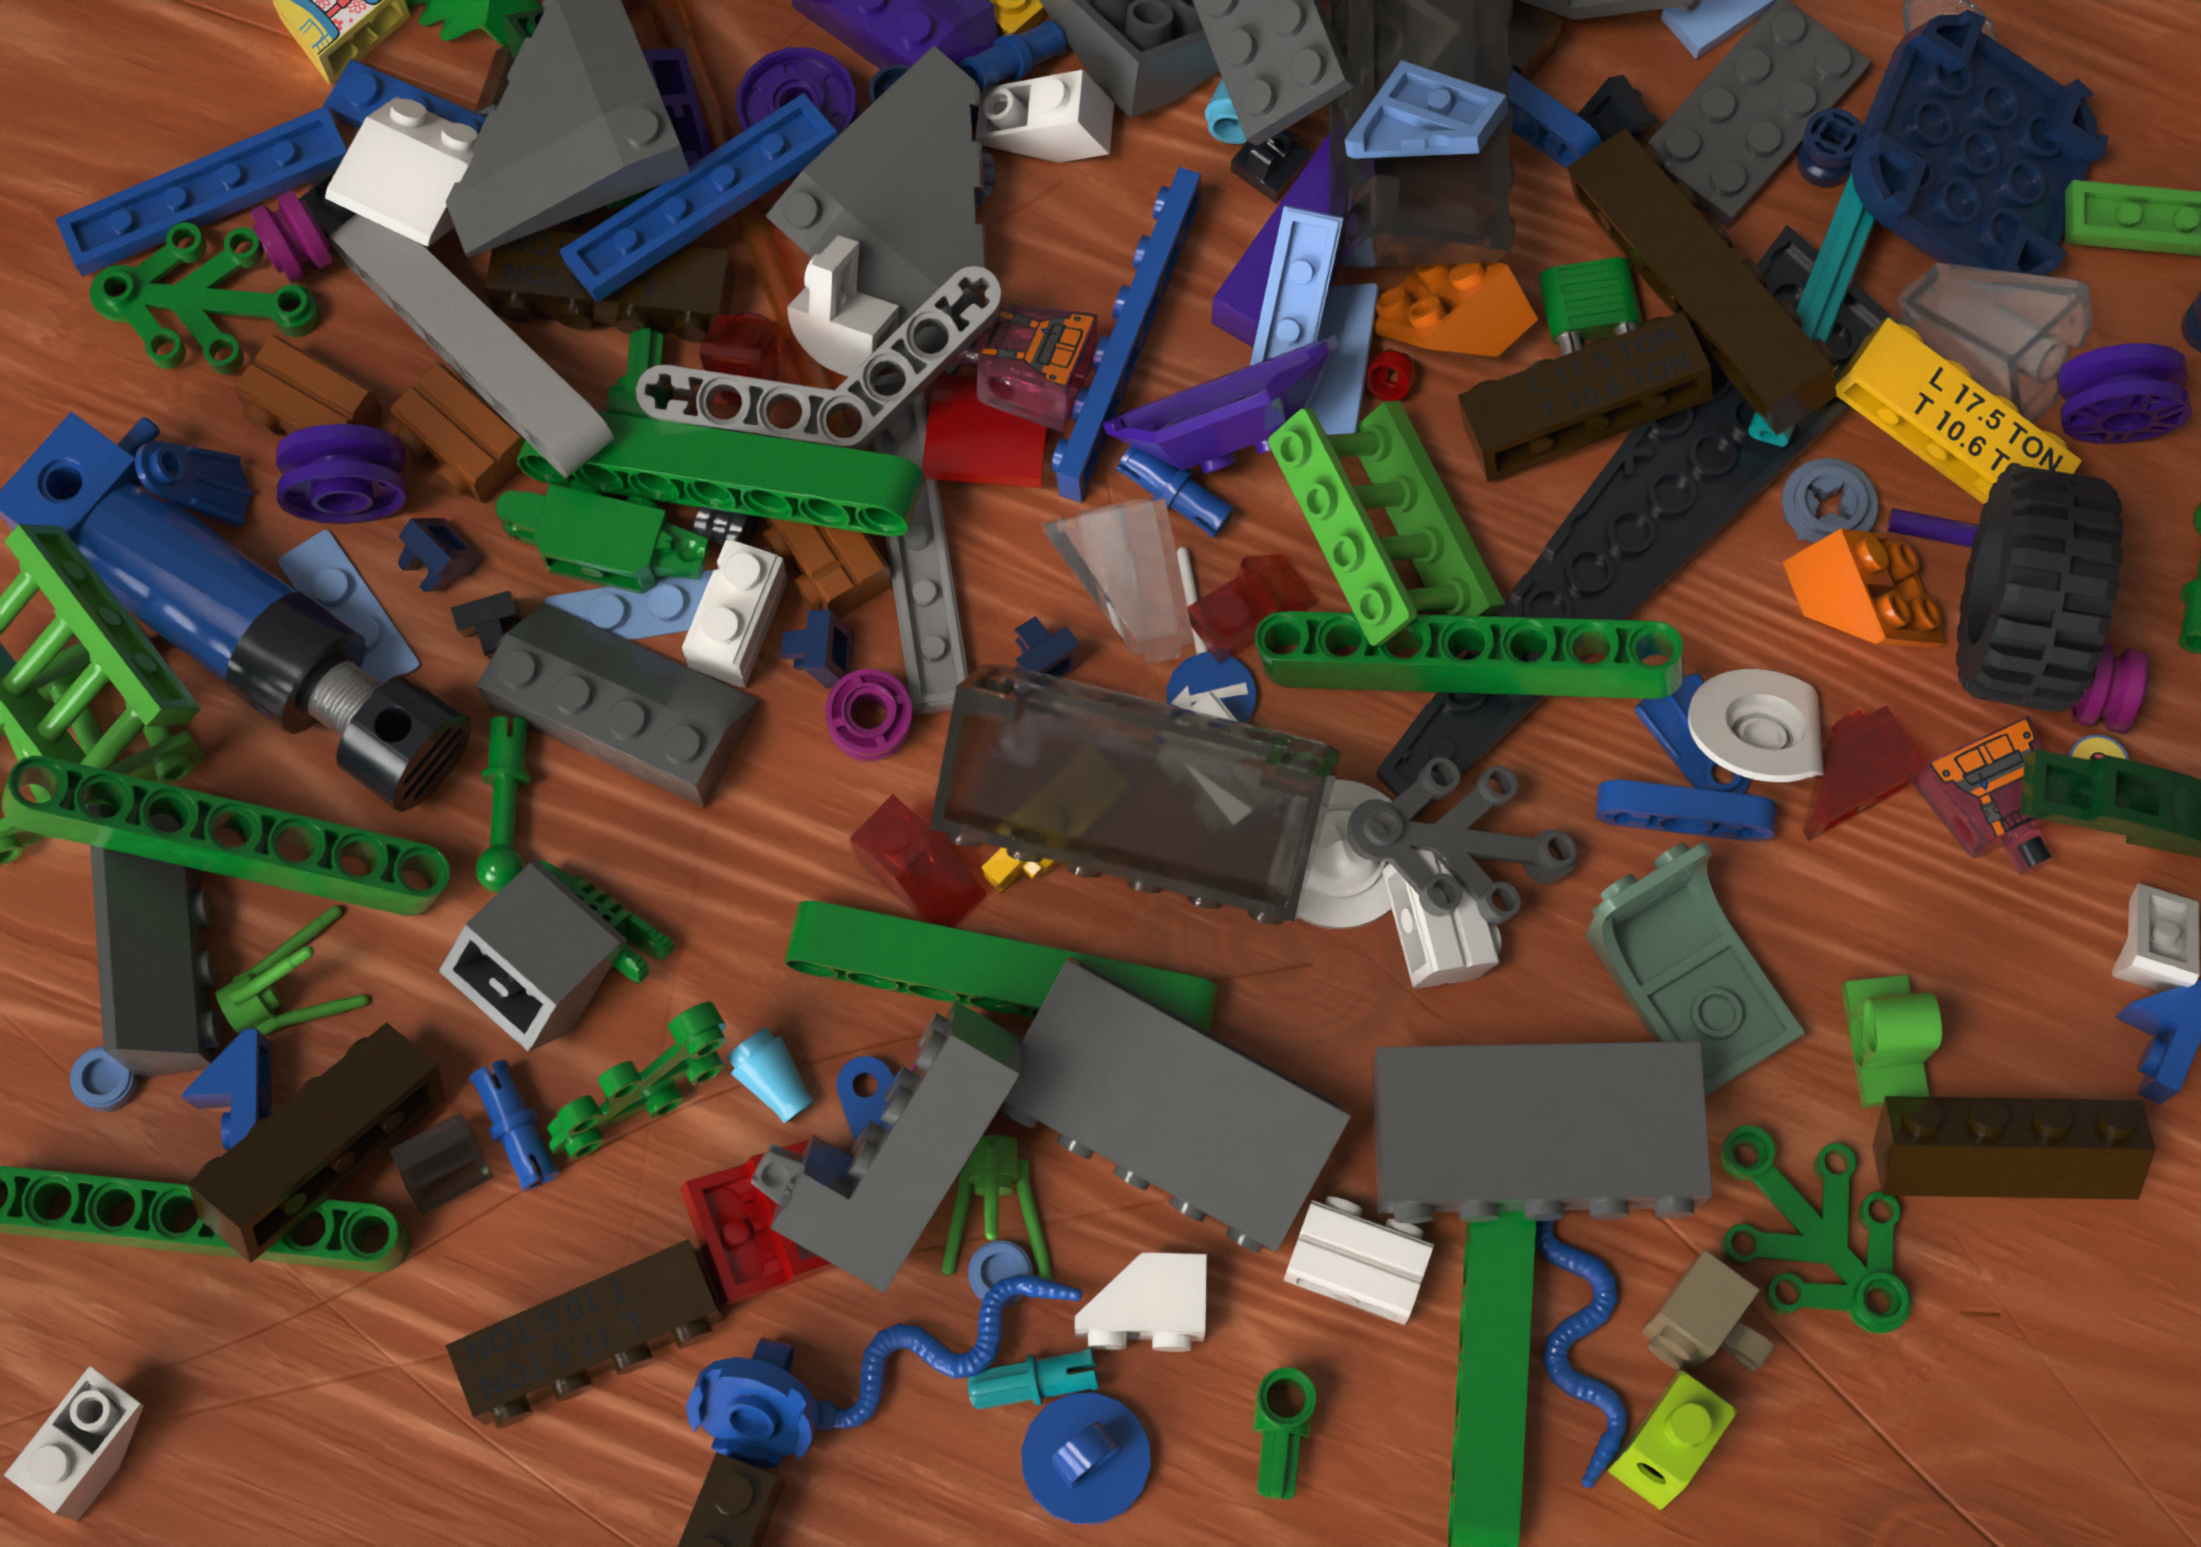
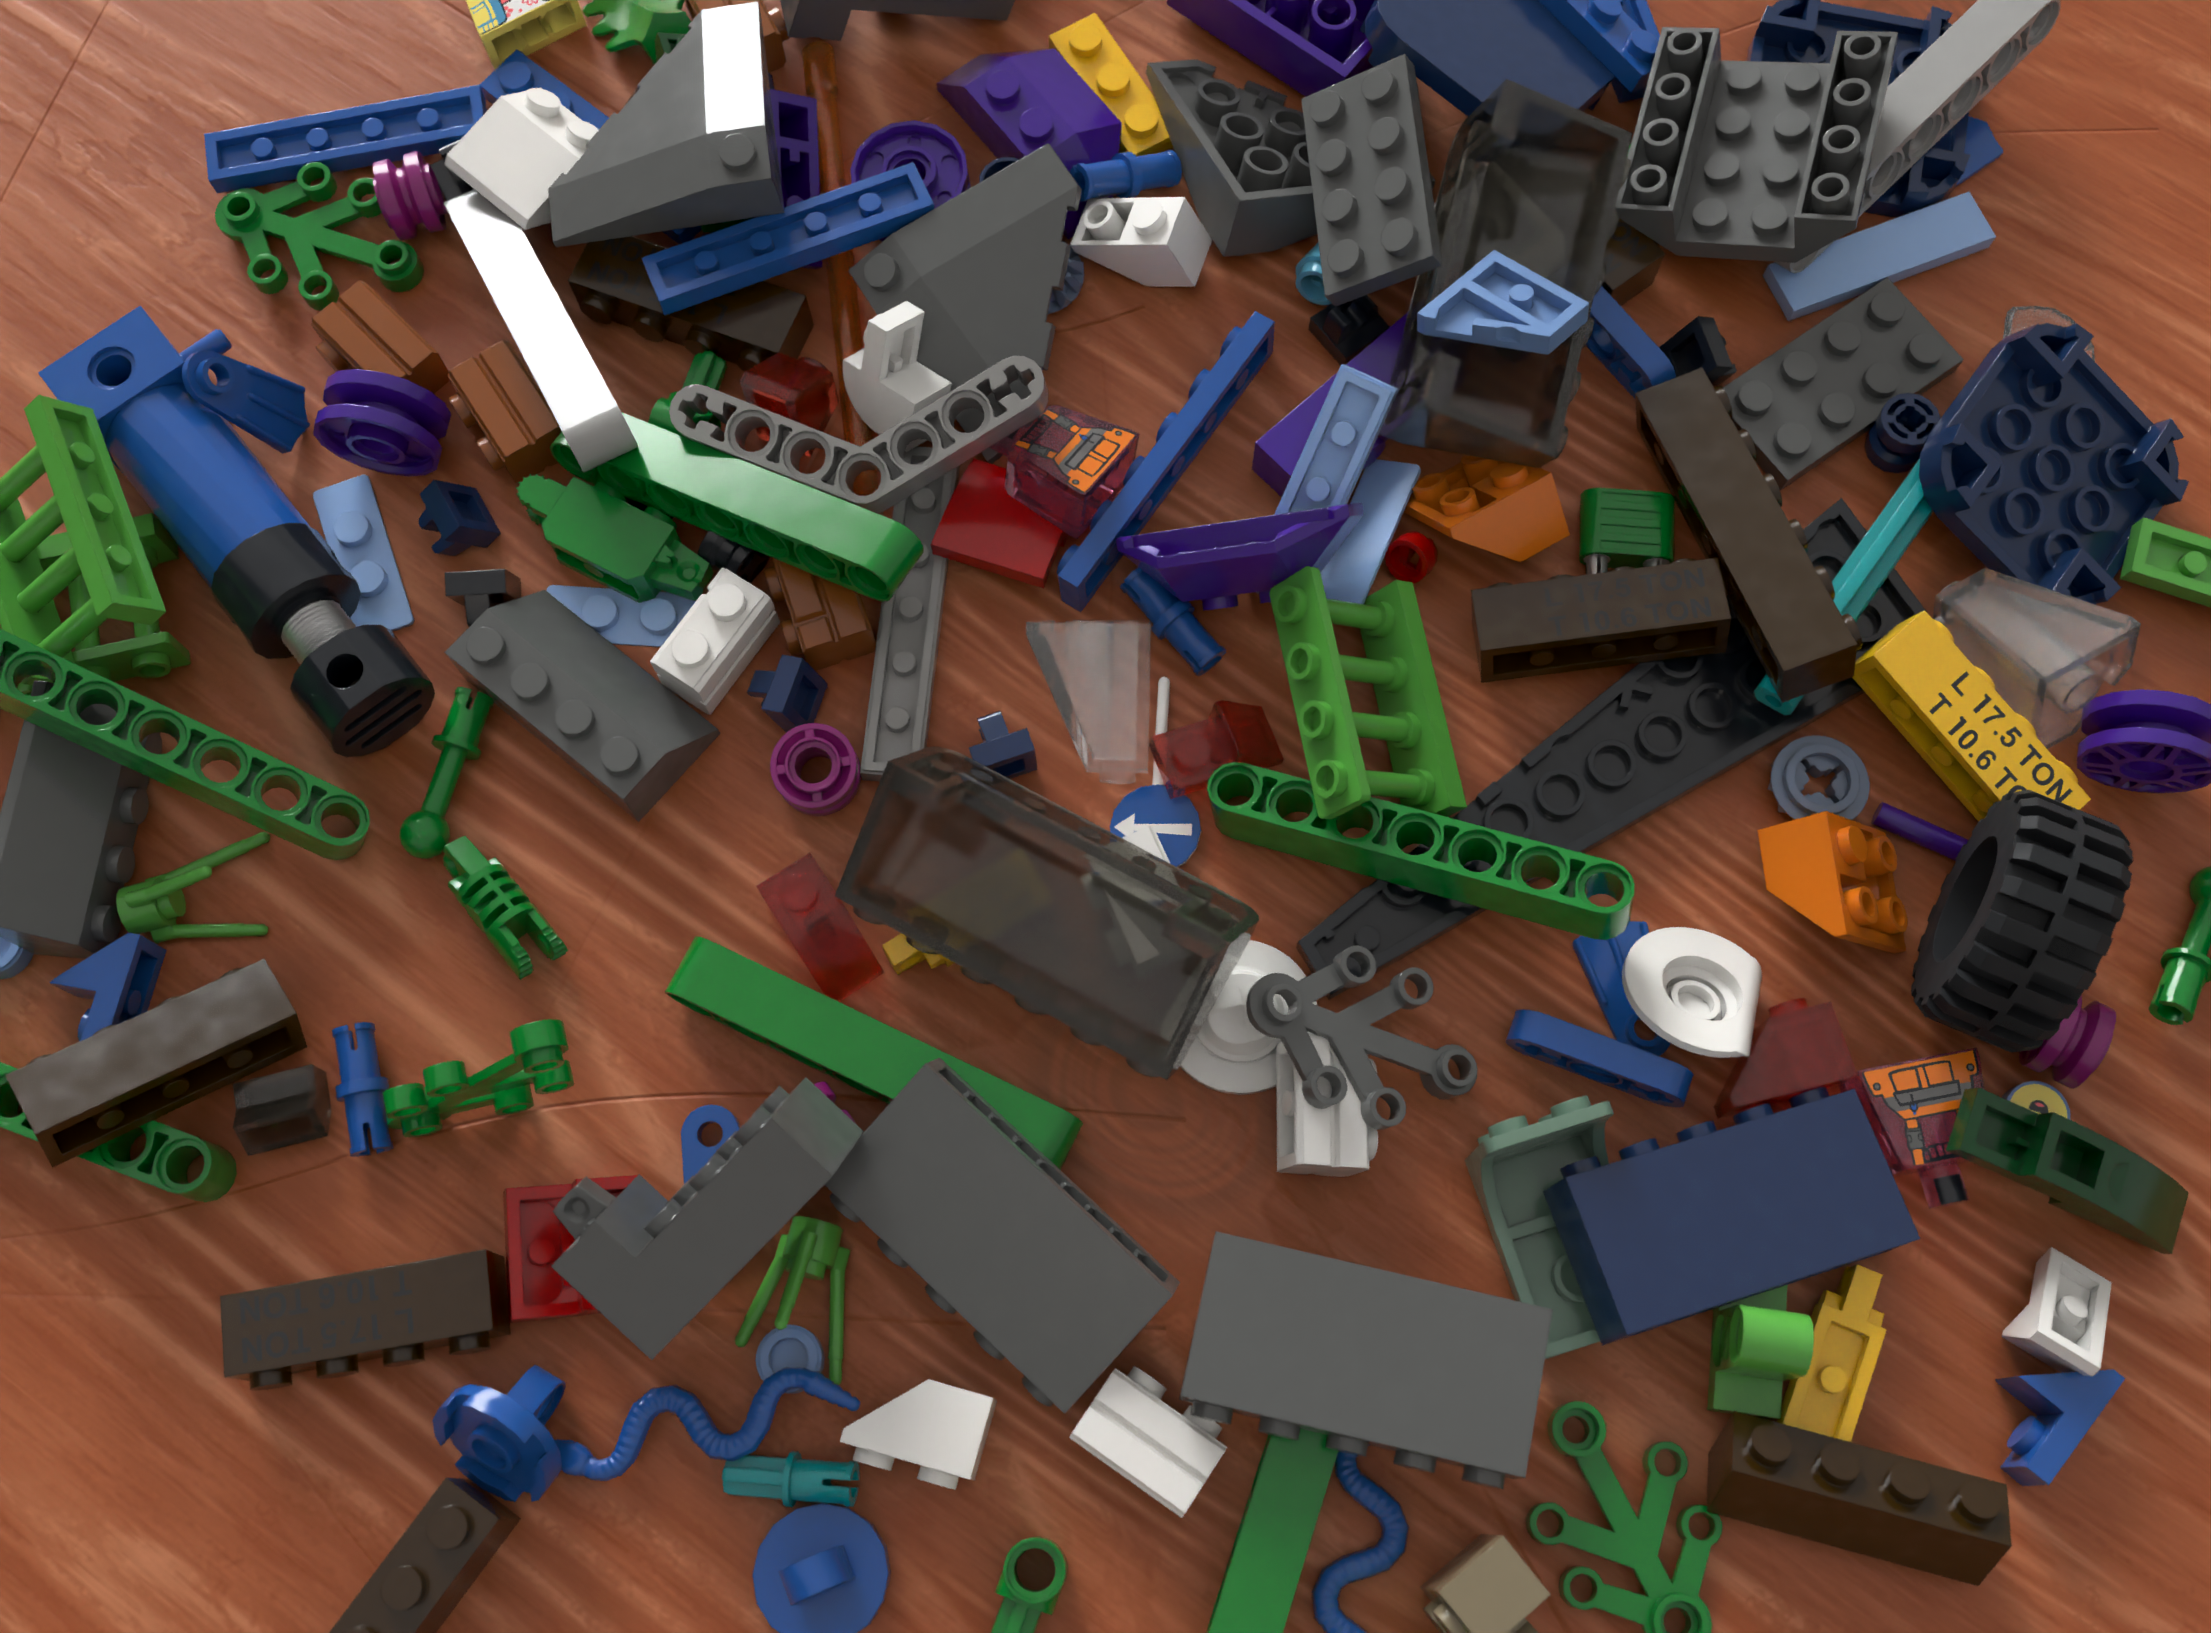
camera: 15 degrees right, 0 degrees up
dark grey slope [439,860,627,1052] -> none
medium azure cone [726,1027,814,1124] -> none
none -> dark blue brick [1543,1086,1920,1346]
none -> yellow hinge [1776,1264,1887,1442]

